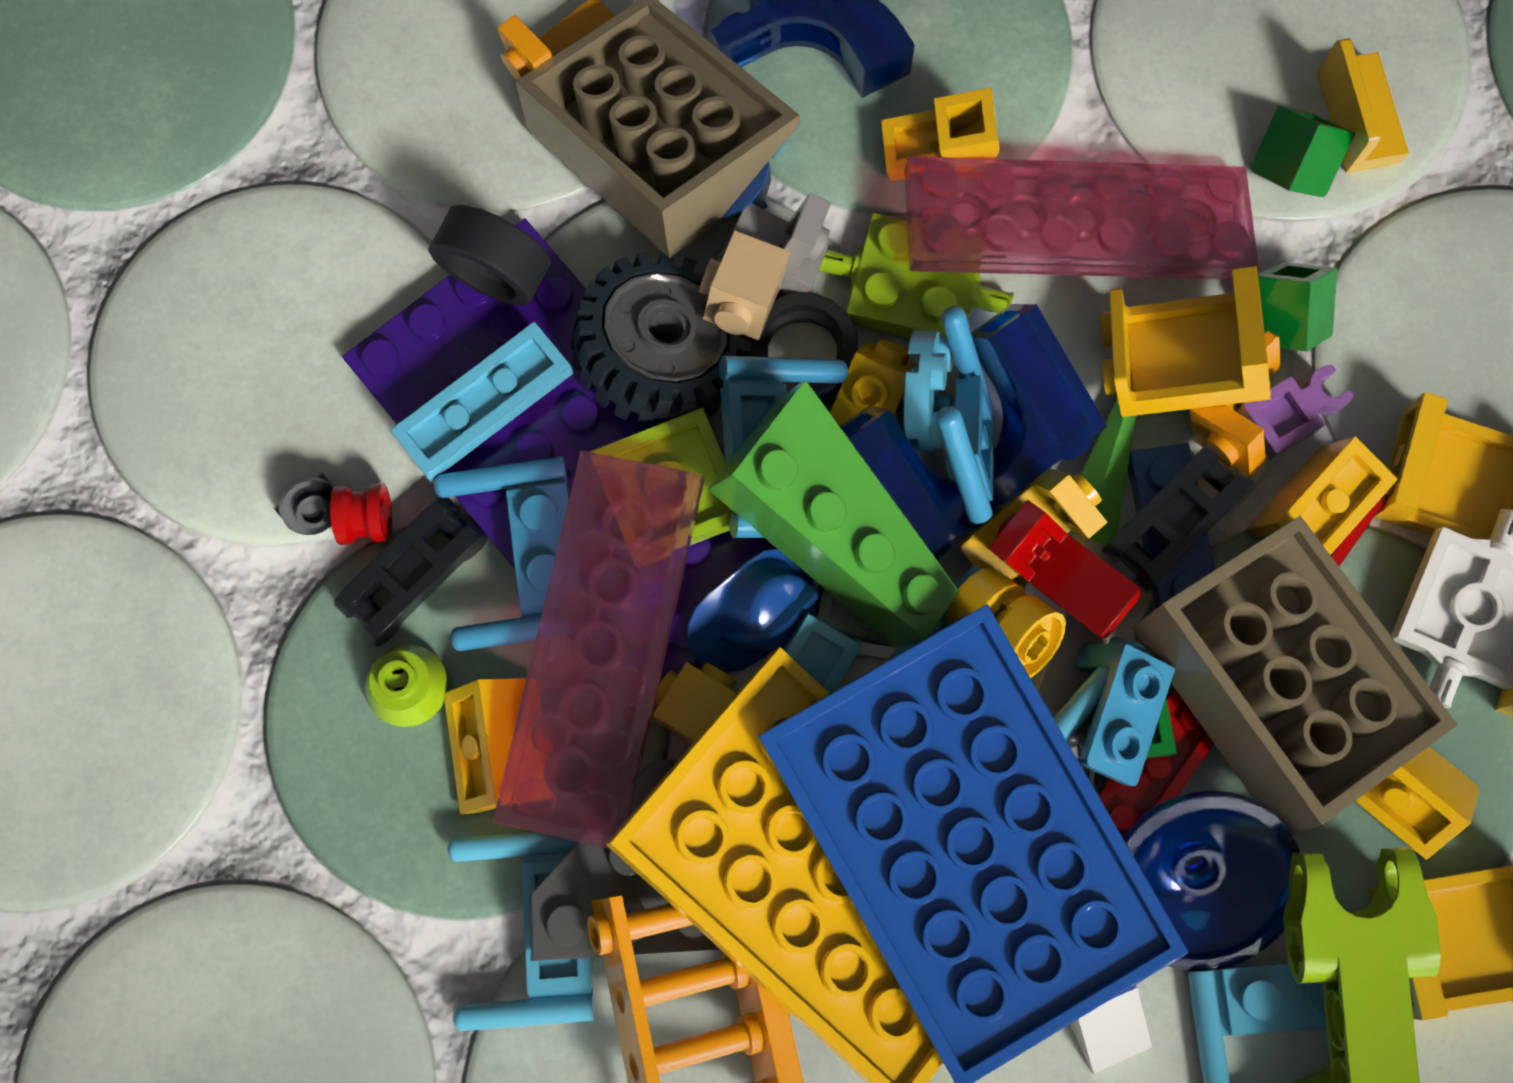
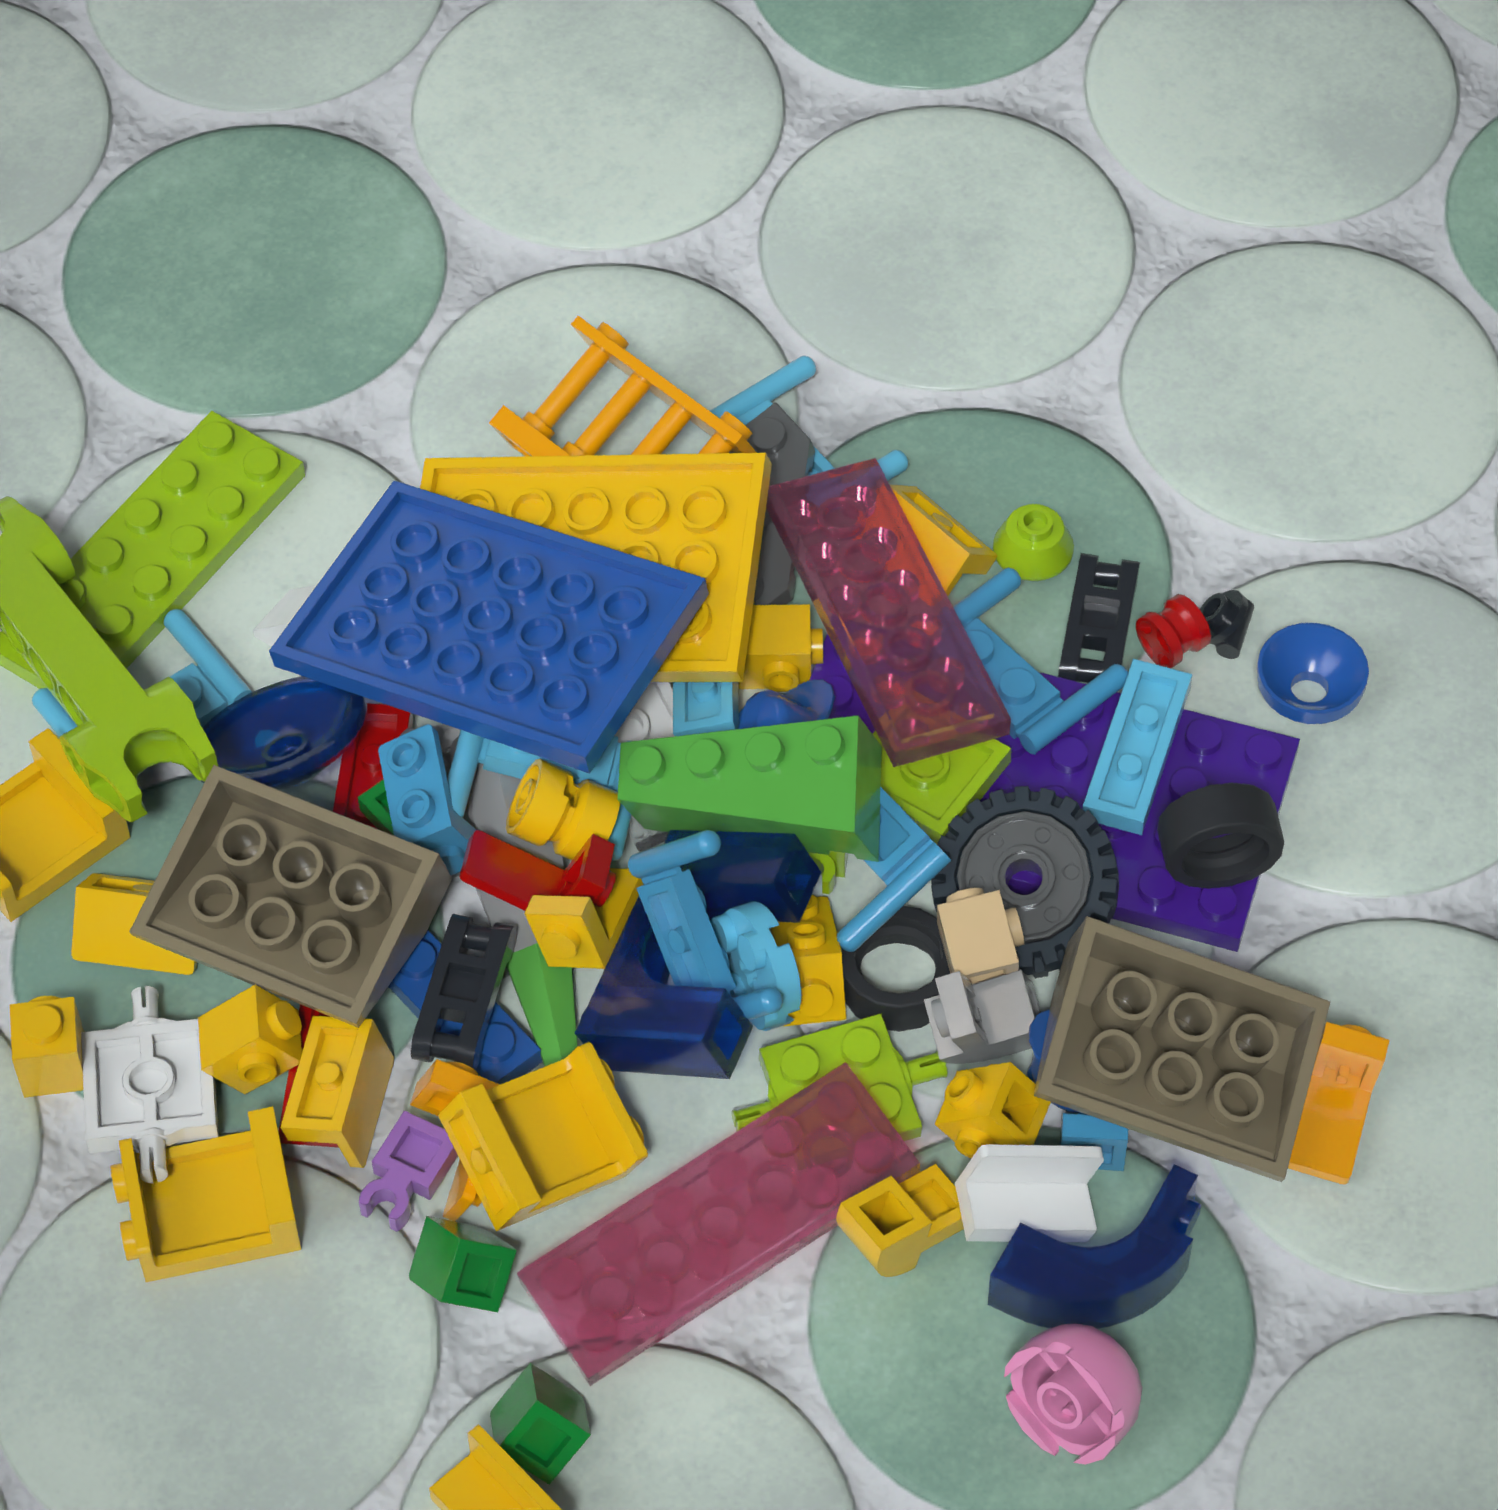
camera: 145 degrees right, 20 degrees down
none -> yellow brick [198,984,302,1094]
none -> yellow brick [935,1062,1051,1159]
none -> white panel [955,1144,1104,1243]
none -> blue piece [1257,623,1369,724]

